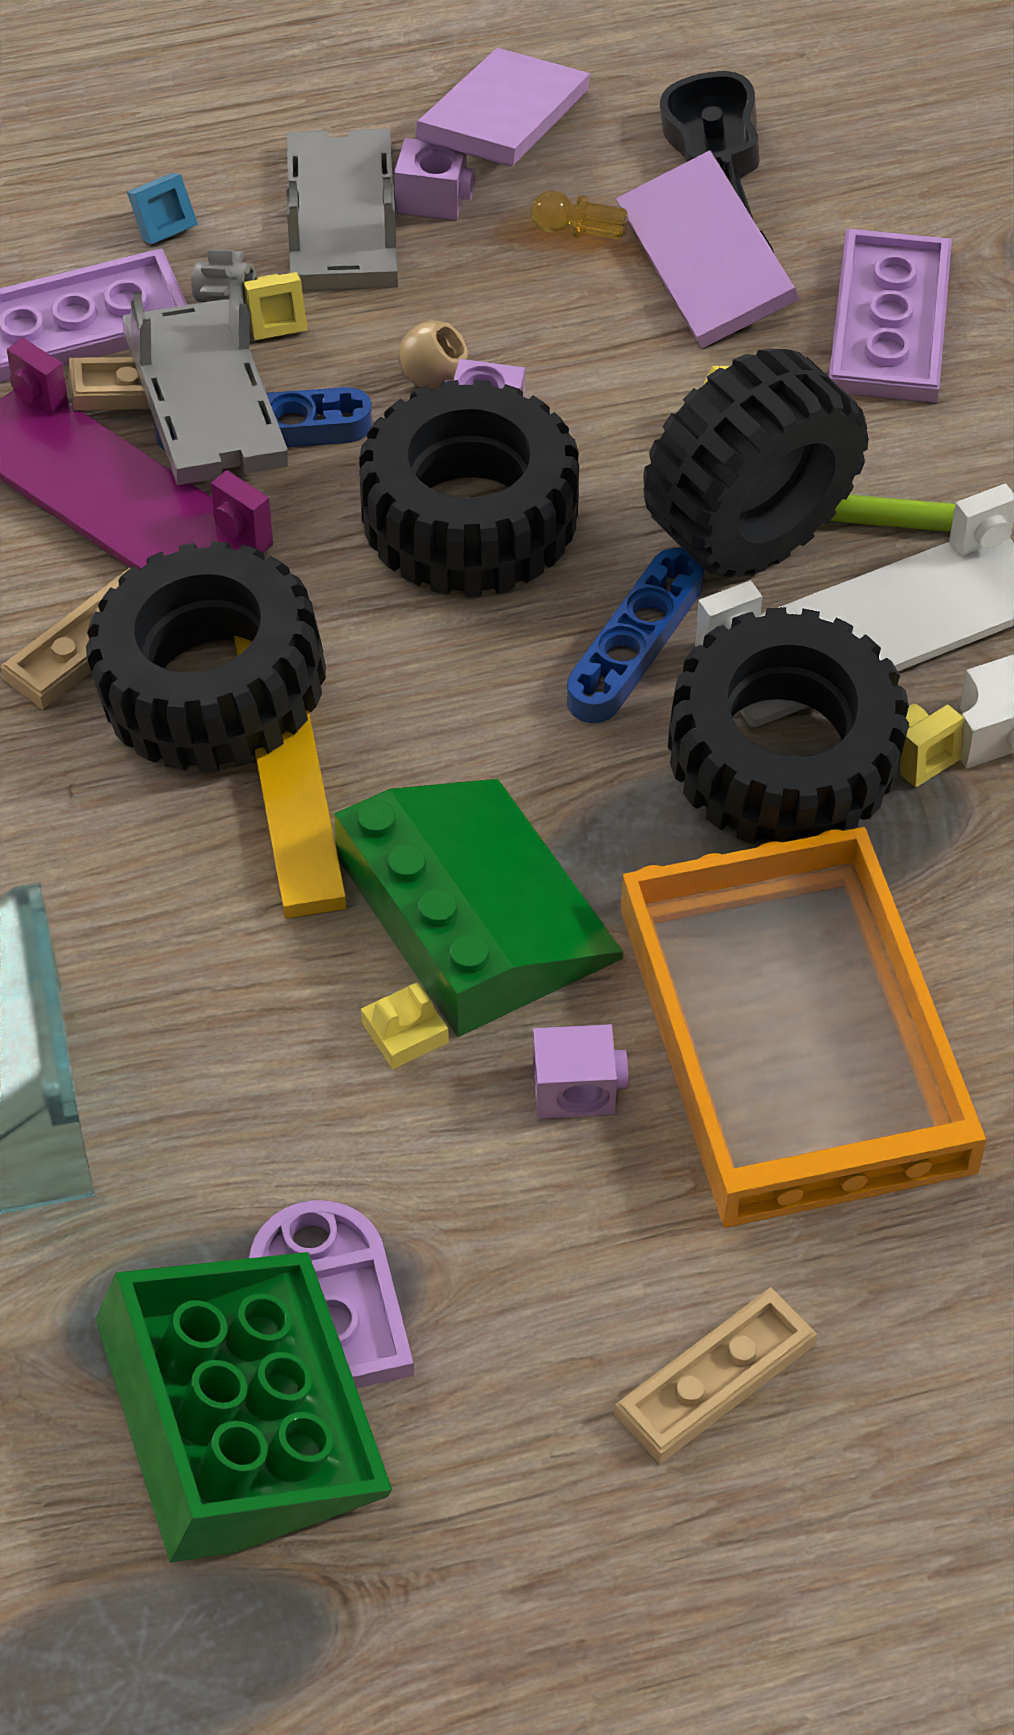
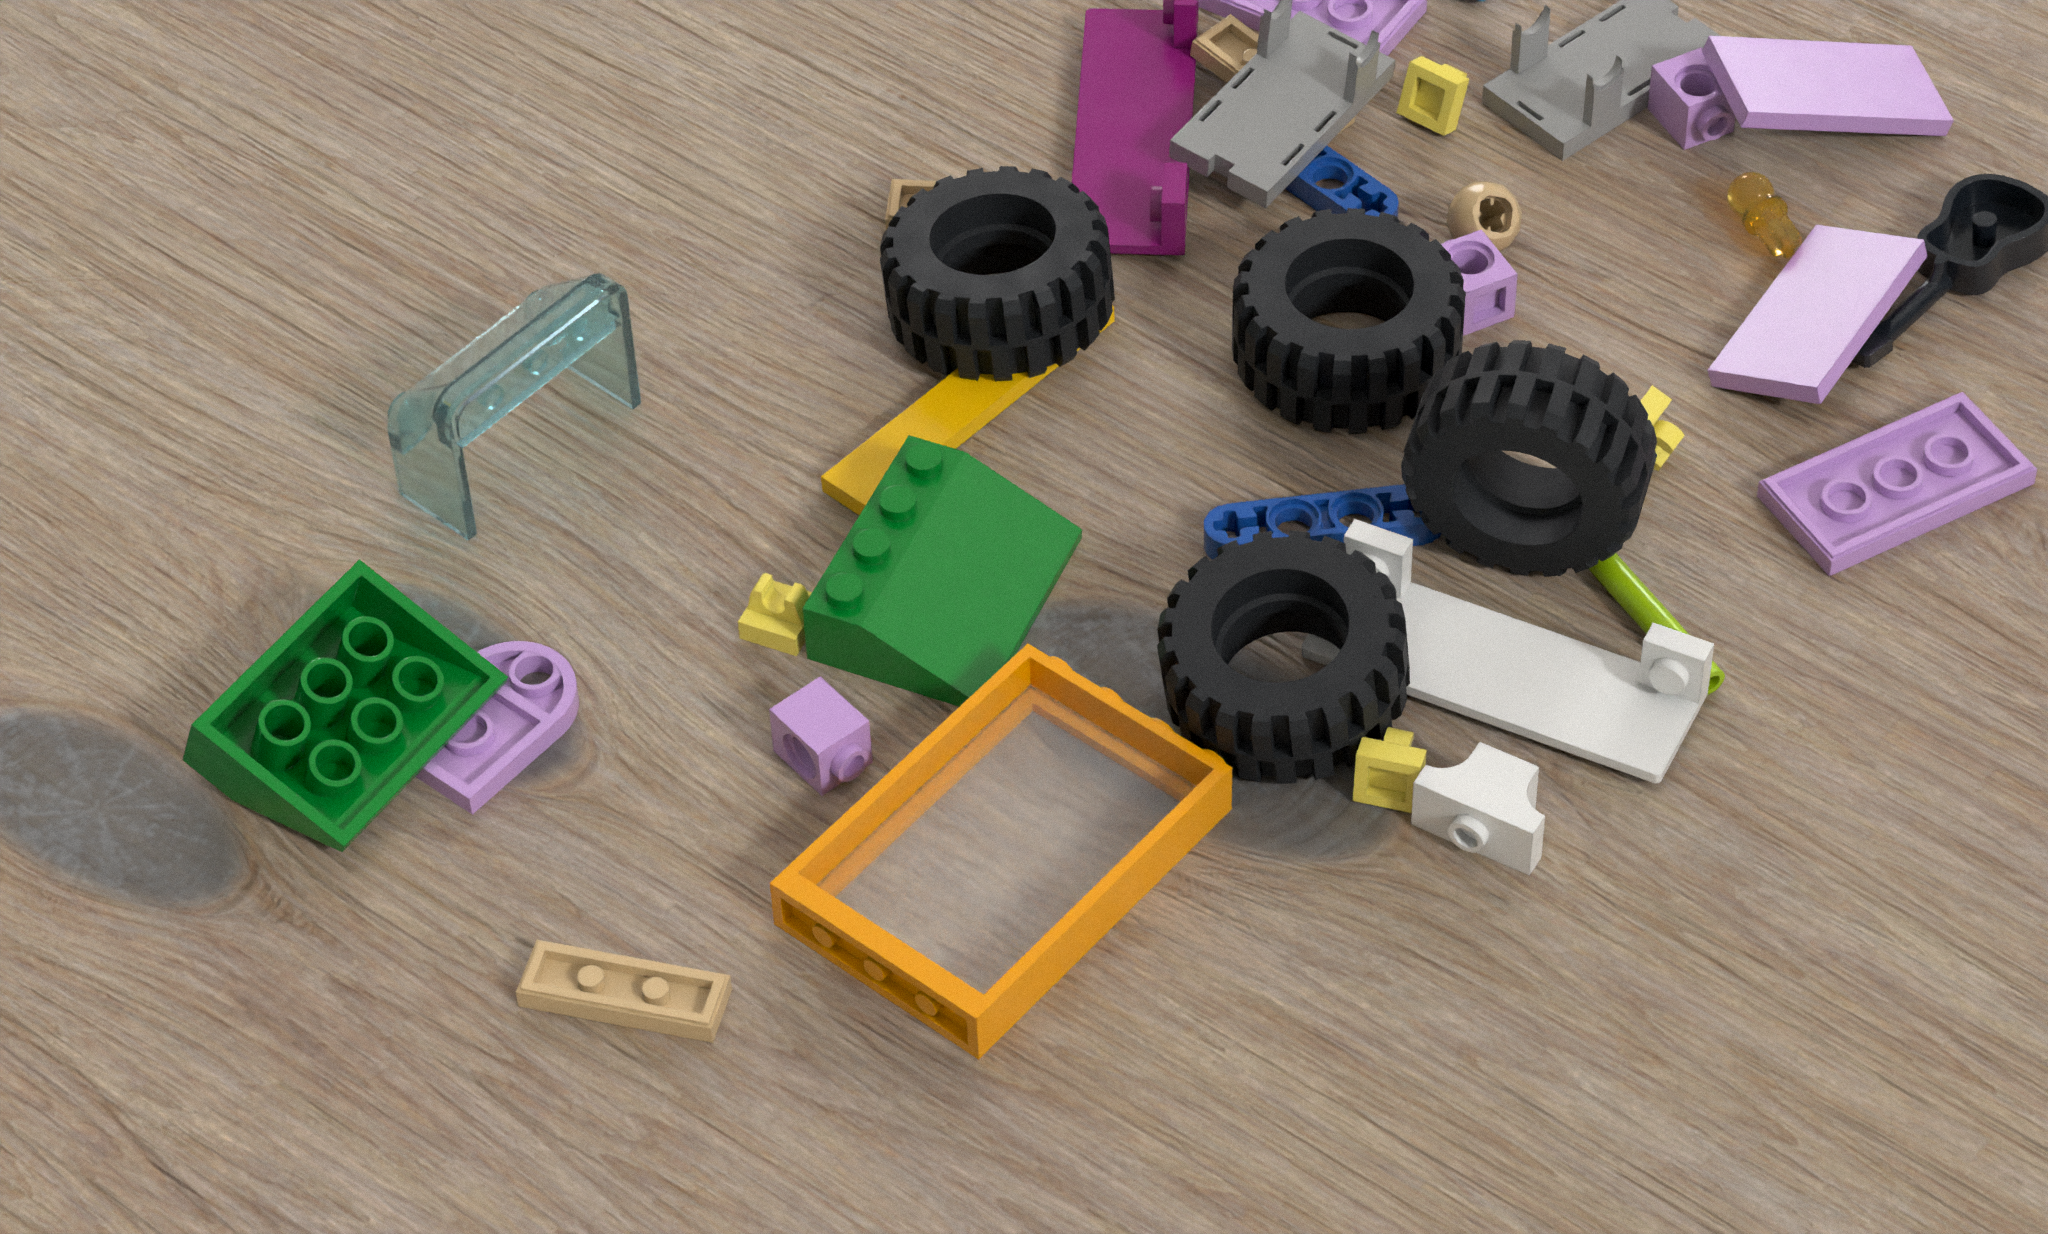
camera: 55 degrees right, 5 degrees down
light grey gear [191,249,257,303] -> none

